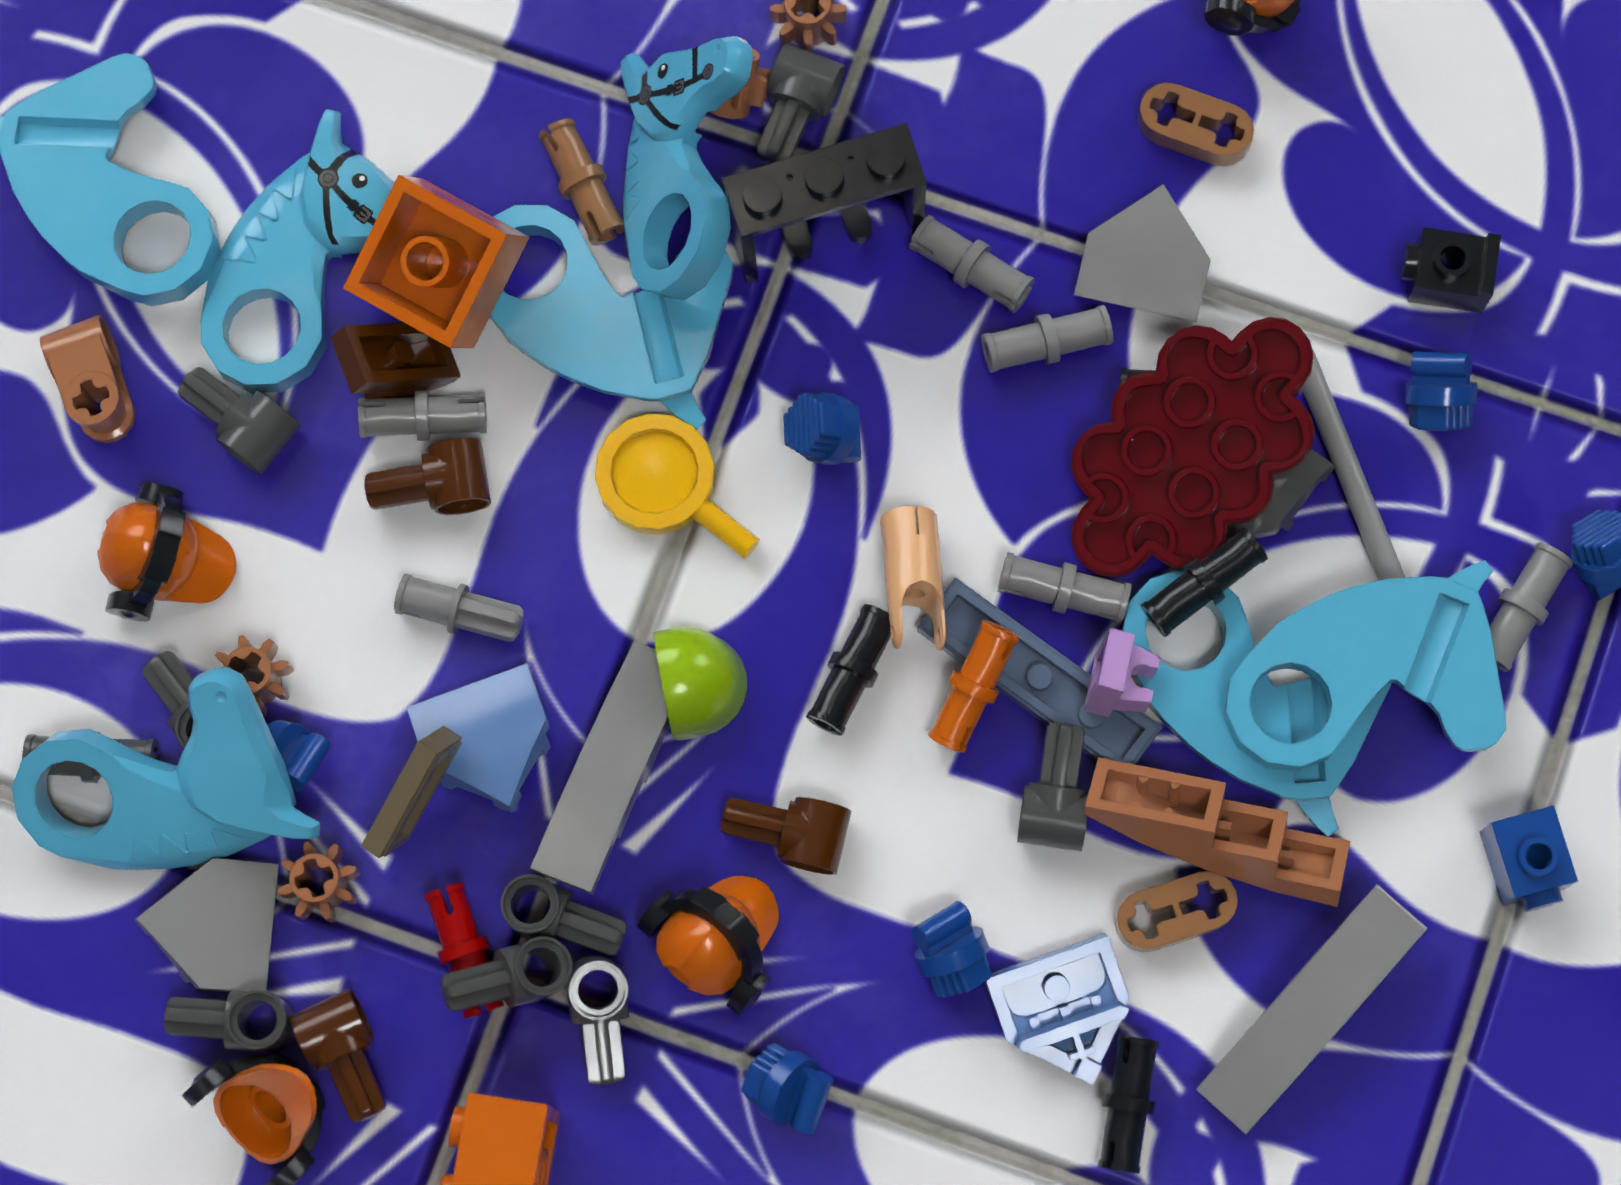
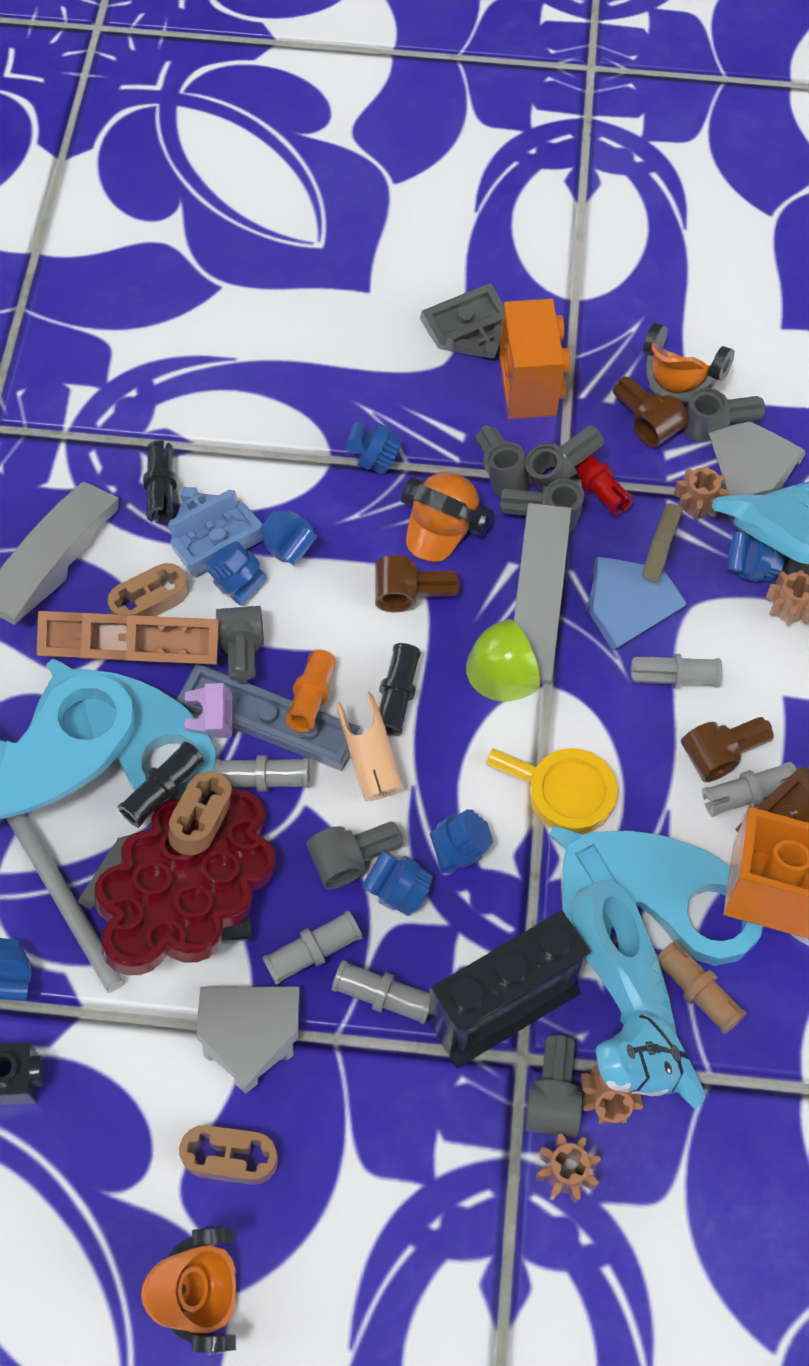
camera: 160 degrees right, 15 degrees down
none -> medium nougat beam [168,771,232,855]
none -> blue piece [207,541,267,606]
none -> dark grey axle [306,821,403,889]
none -> blue piece [362,850,433,916]

